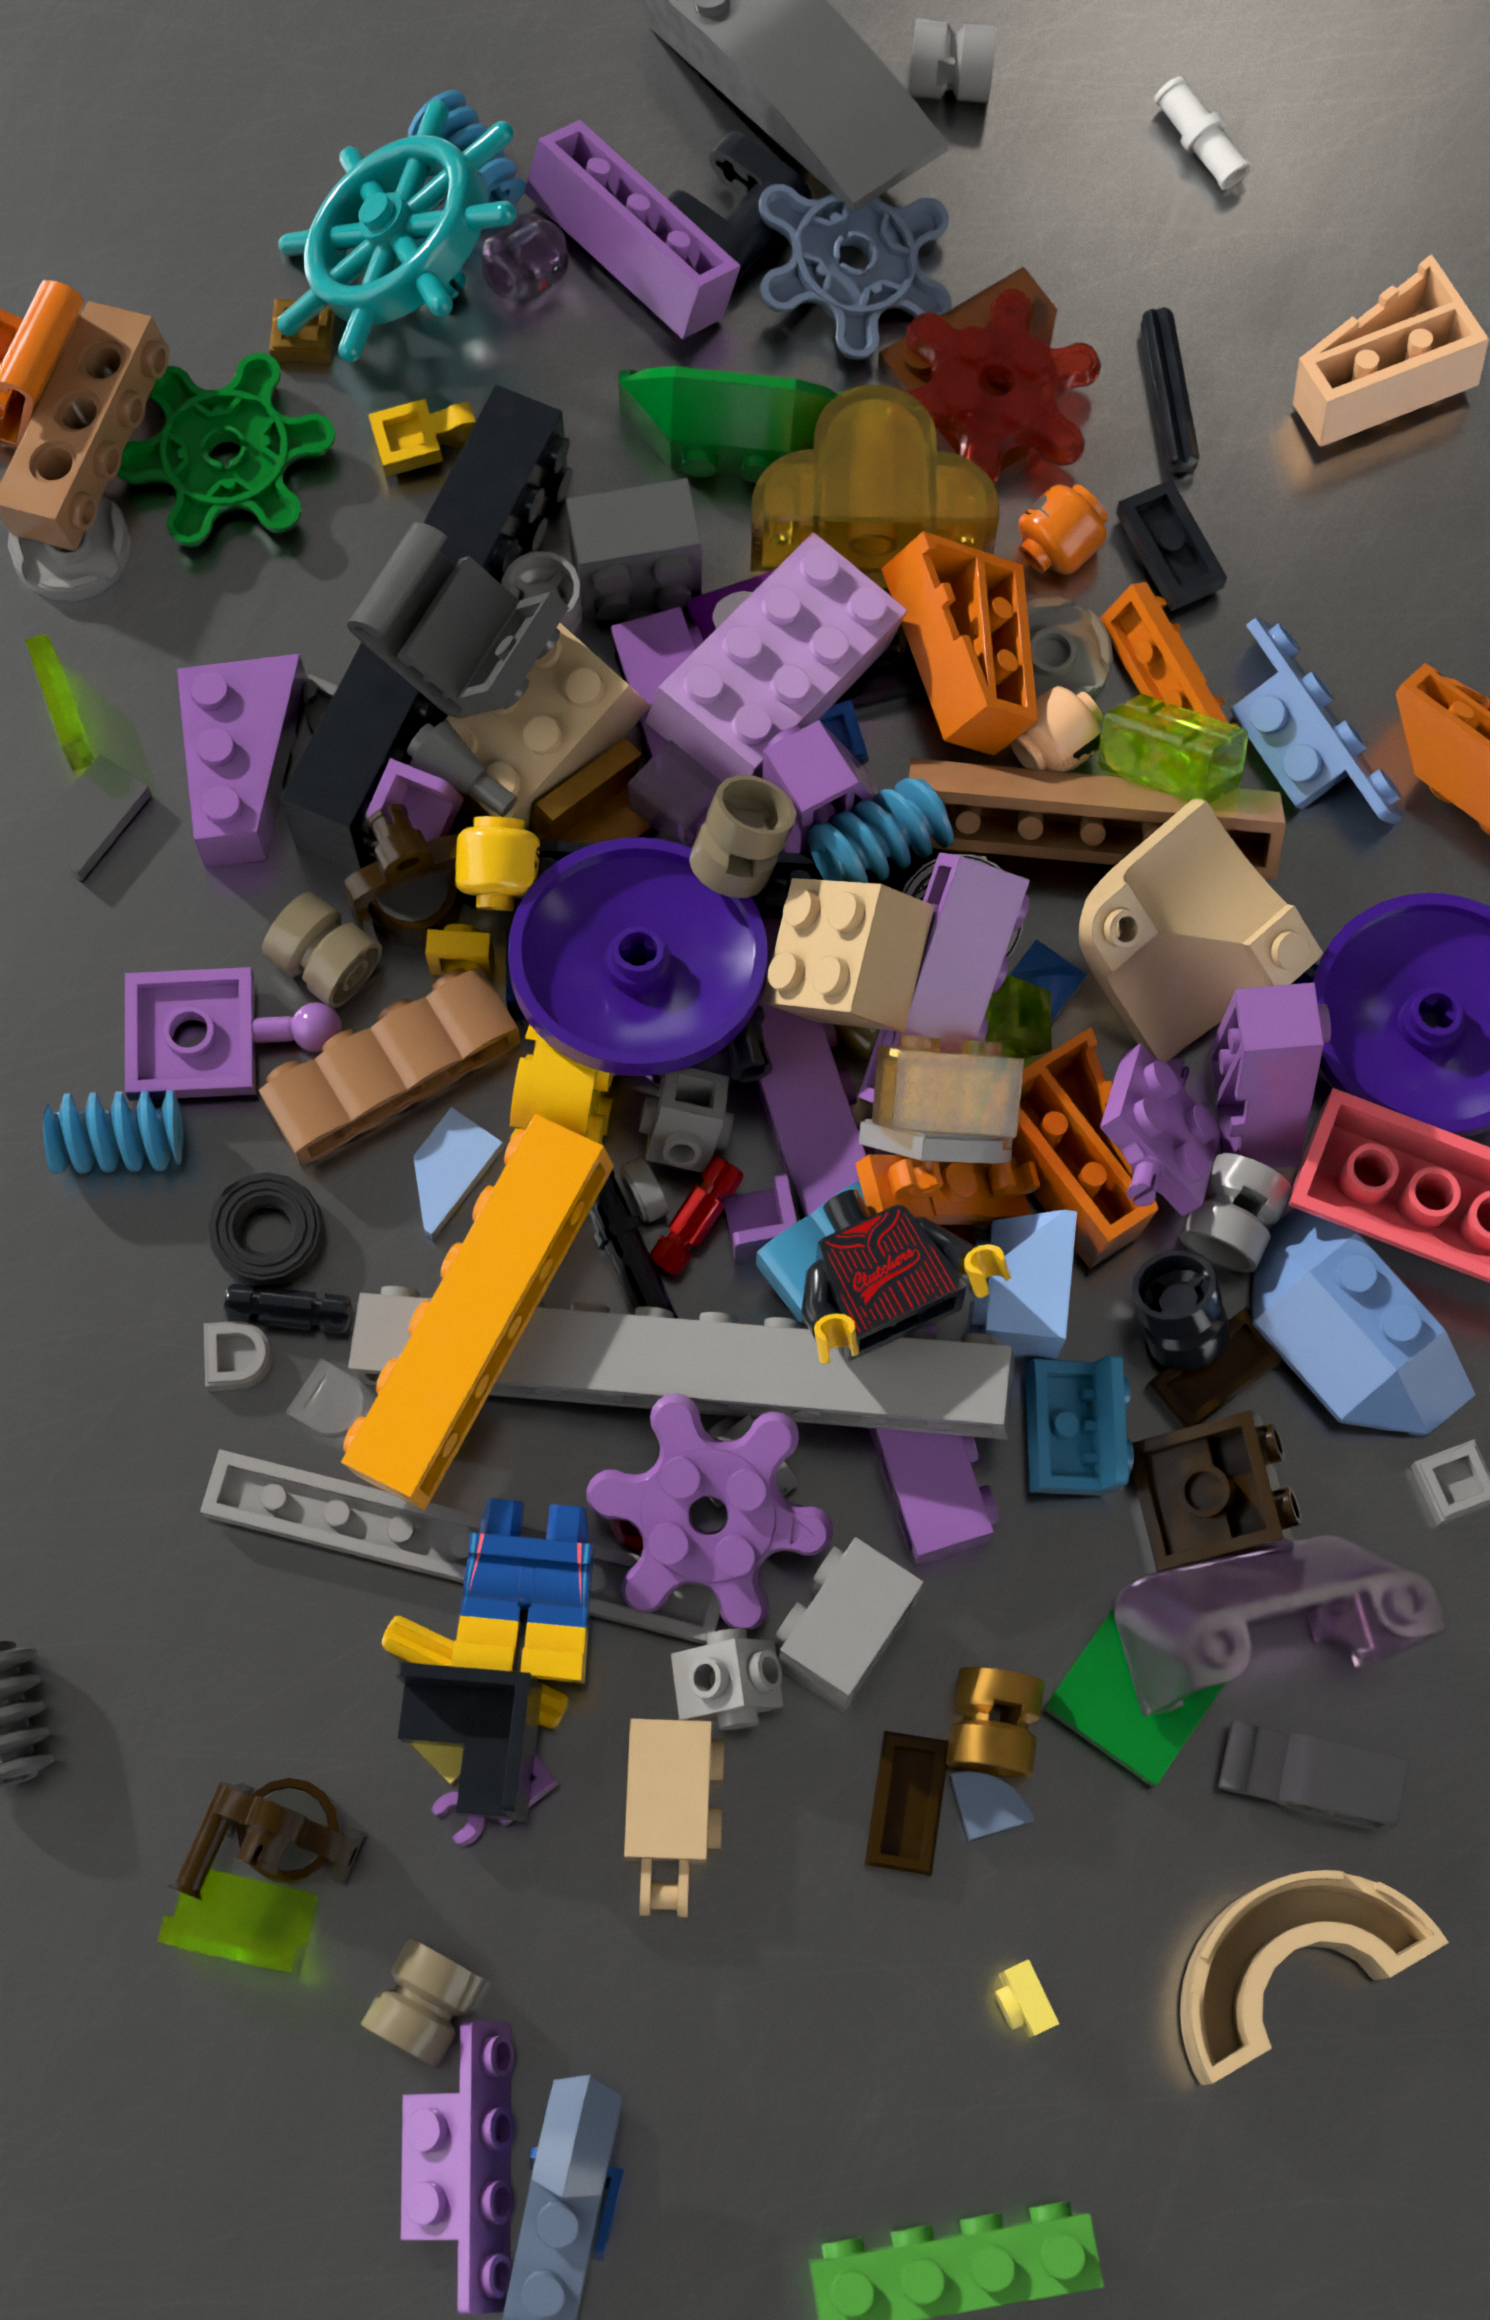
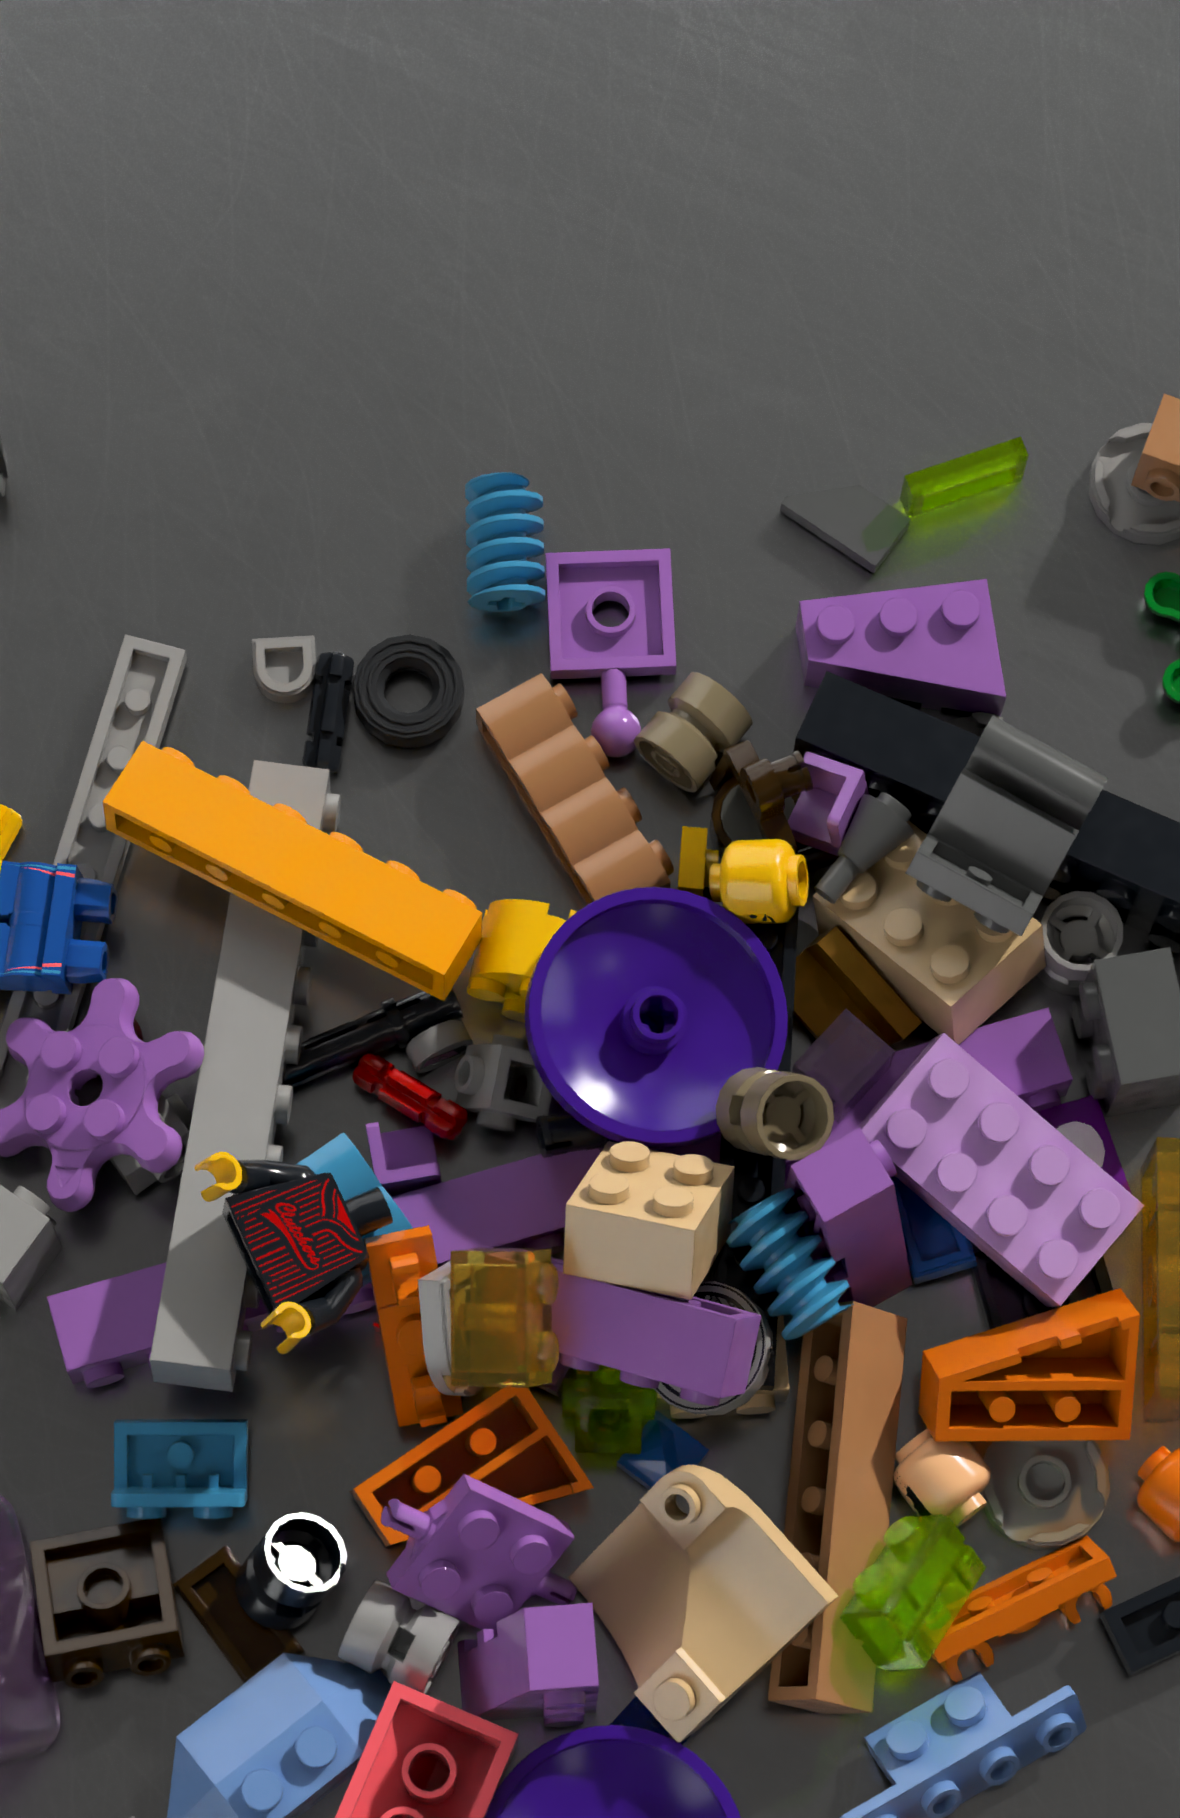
camera: 90 degrees right, 0 degrees up
clear tile [286,1358,366,1438] -> none
light blue tile [413,1107,504,1240] -> none
light blue slope [966,1210,1077,1366] -> none

